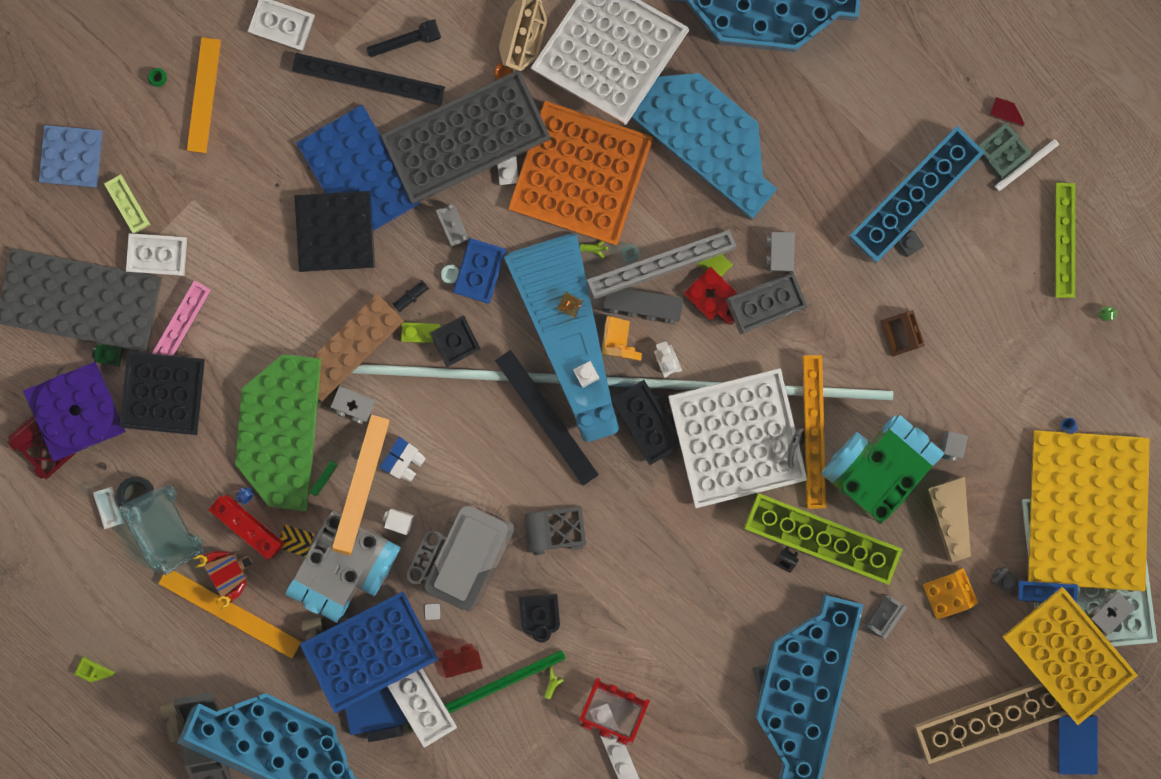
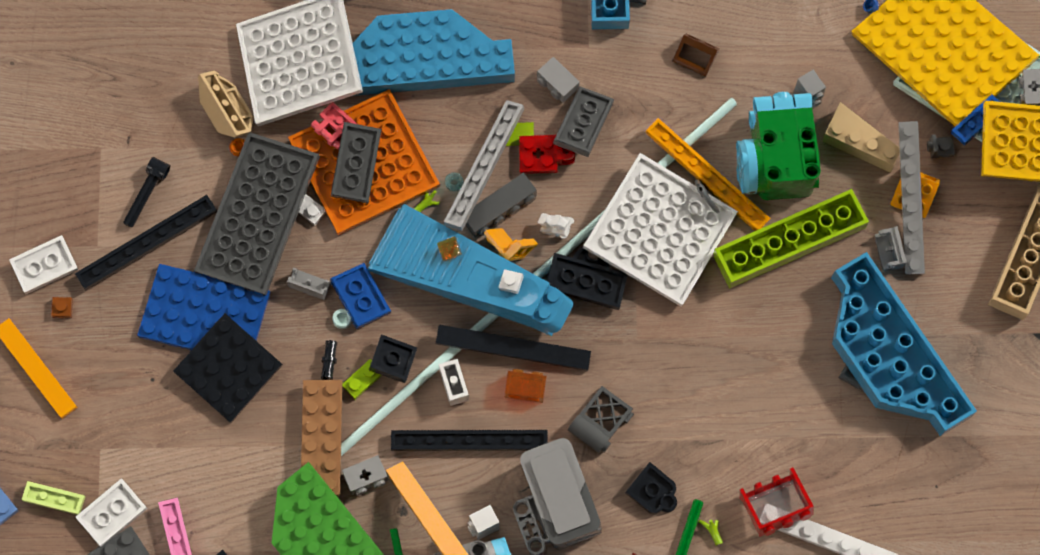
camera: 50 degrees left, 15 degrees down
white hips [380,437,426,482] -> none
black tile [774,547,799,573] -> none
none -> dark orange plate [51,297,73,318]
none -> coral plate [311,102,357,150]
none -> dark grey tile [331,122,381,203]
none -> black plate [391,430,548,451]
none -> white brick [439,359,469,406]
none -> clear orange brick [505,369,547,403]
none -> light grey plate [898,121,925,275]

